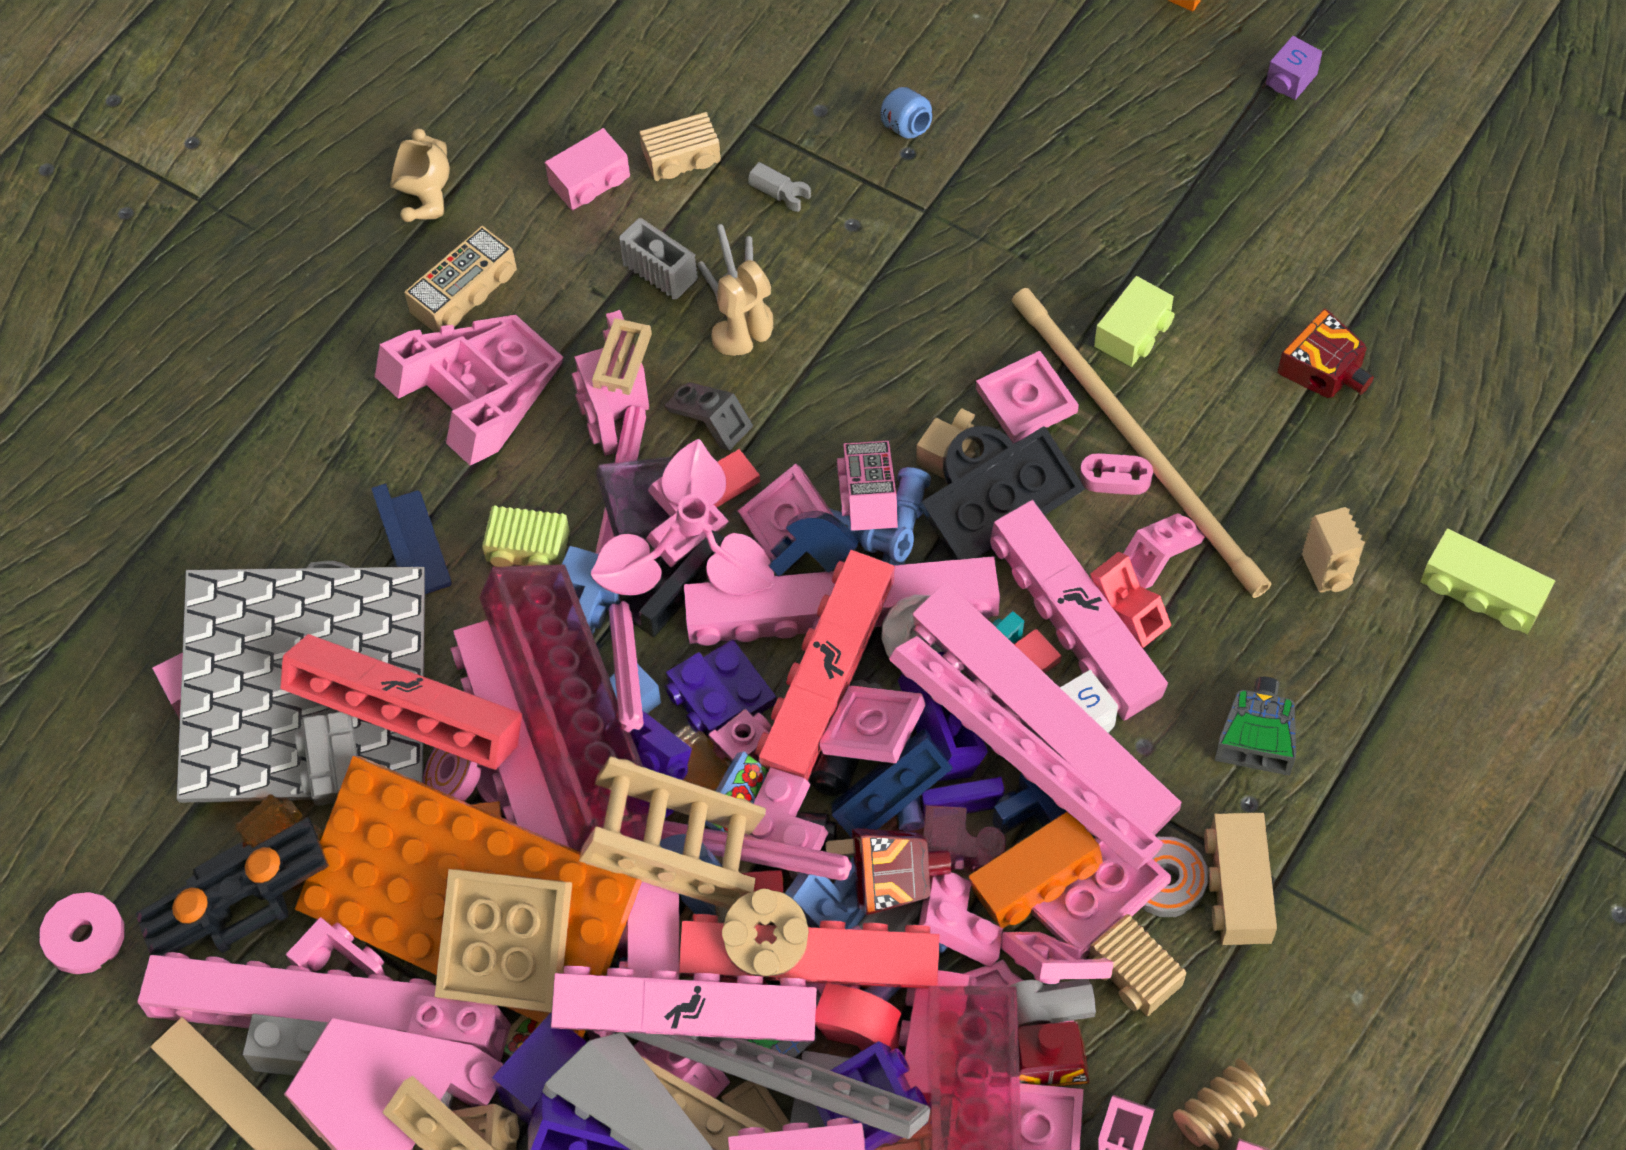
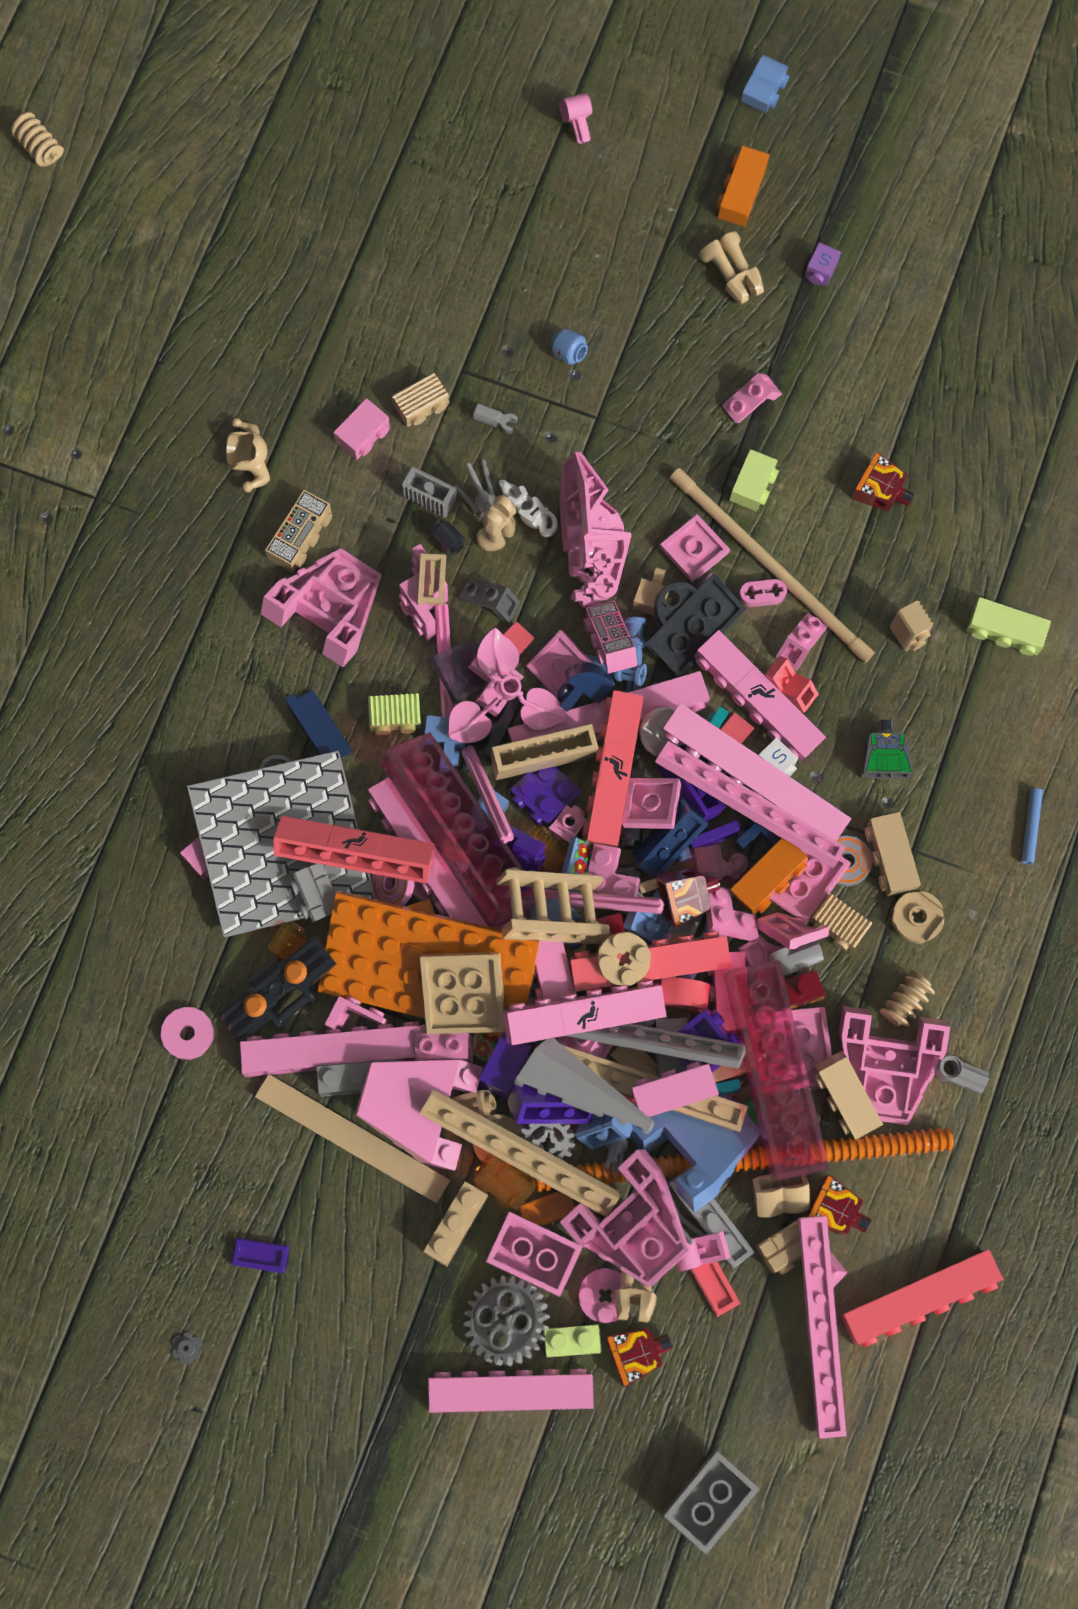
camera: 20 degrees left, 15 degrees up
none -> black brick [428,519,465,555]
none -> tan brick [491,724,598,780]
none -> white animal [499,480,558,537]
none -> bright pink connector [559,452,631,608]
none -> tan piece [699,232,764,305]
none -> bright pink bracket [723,373,782,423]
none -> tan plate [891,891,944,944]
none -> medium blue piece [1021,788,1043,865]

